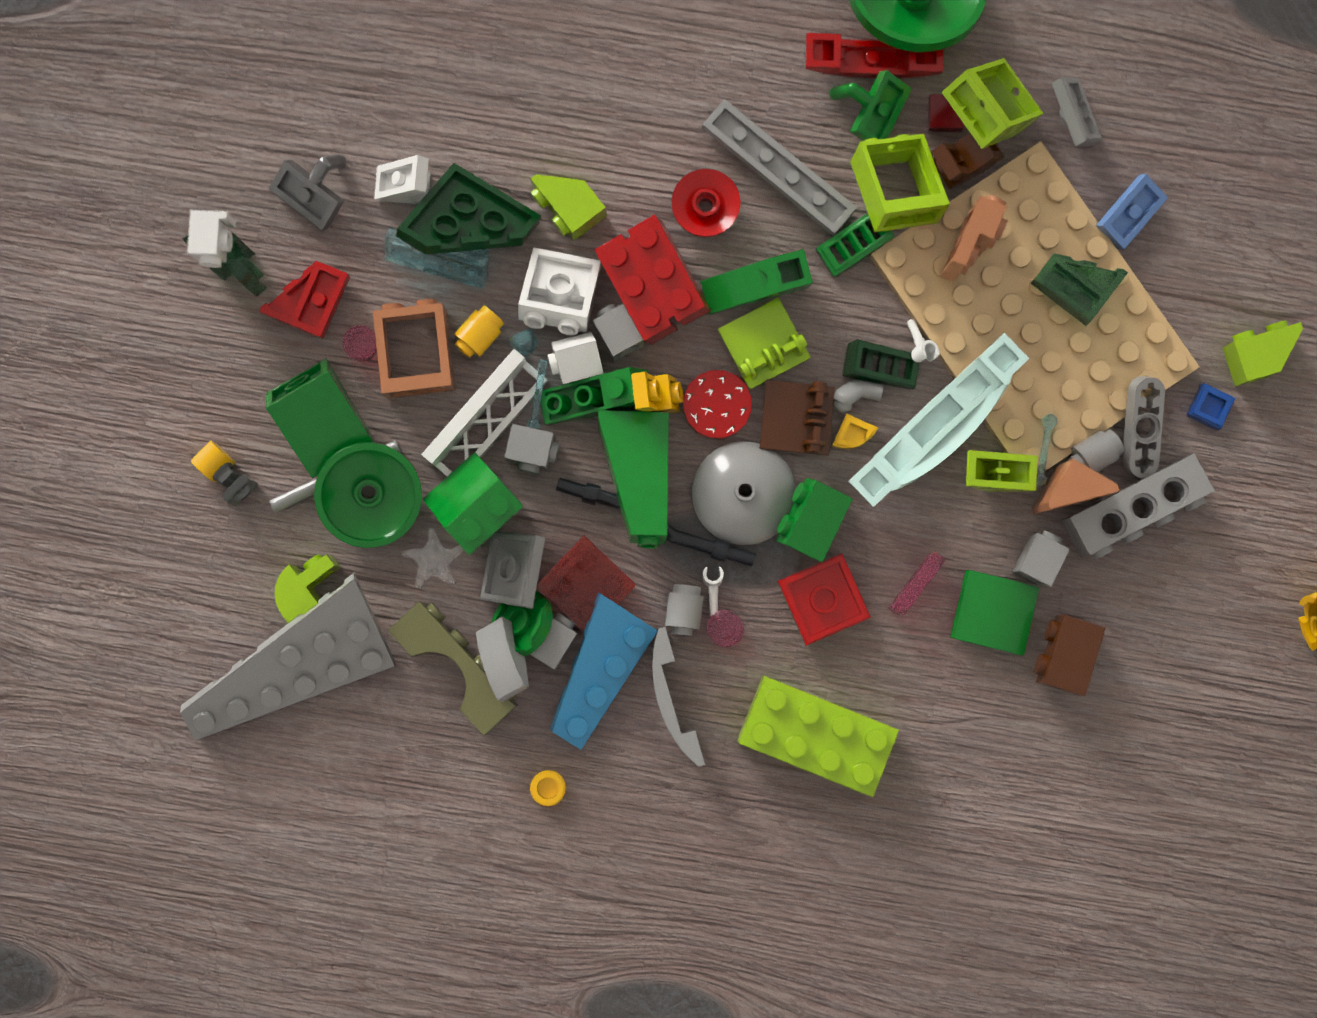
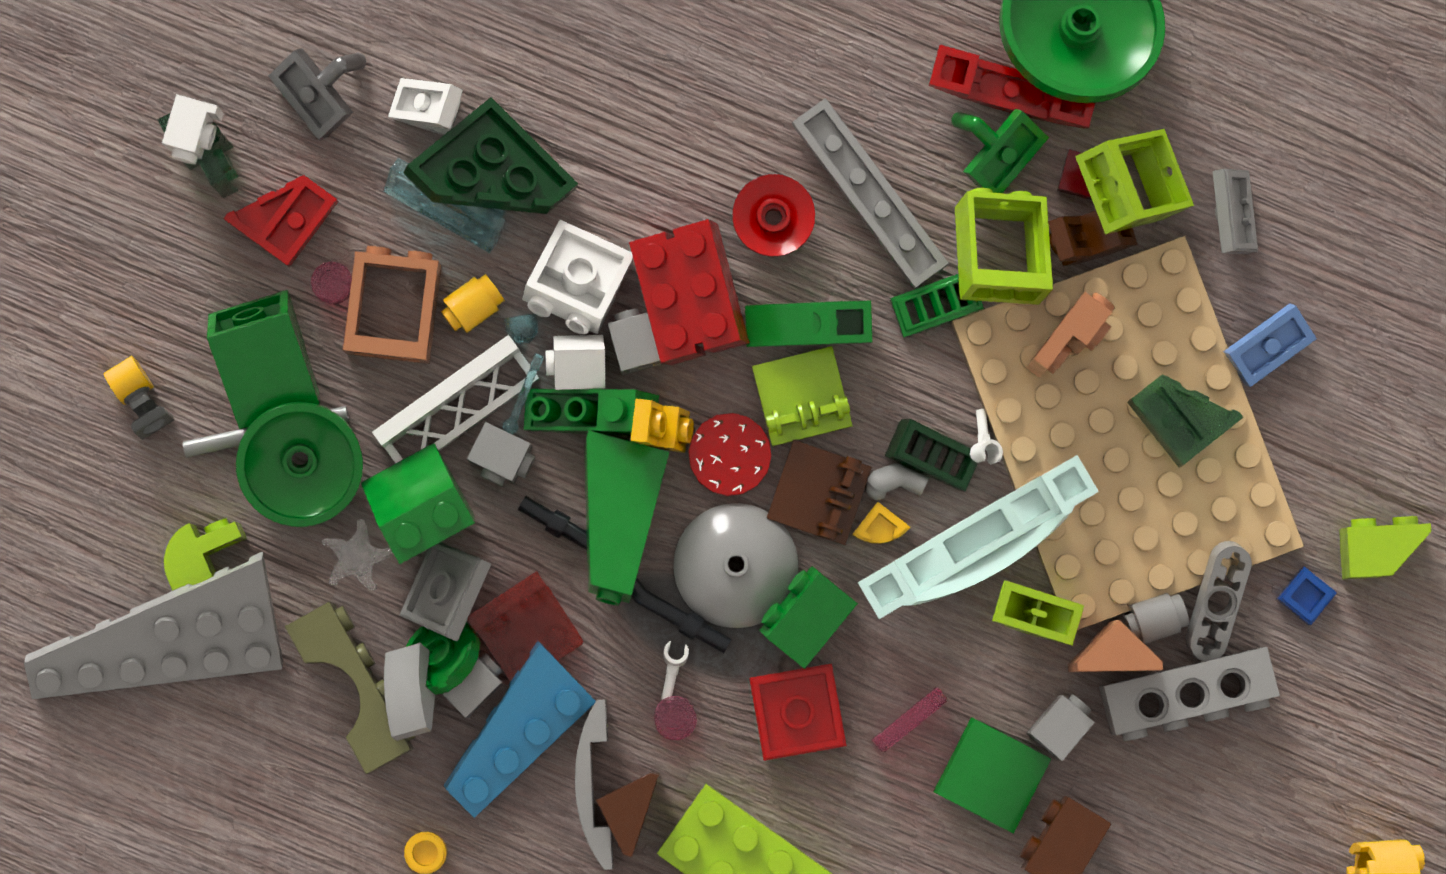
camera: 10 degrees right, 0 degrees up
lime slope [530,174,607,241] -> none
light grey brick [665,584,704,636] -> none
clear light blue hinge [1036,414,1057,487] -> none
none -> reddish brown slope [596,771,659,858]

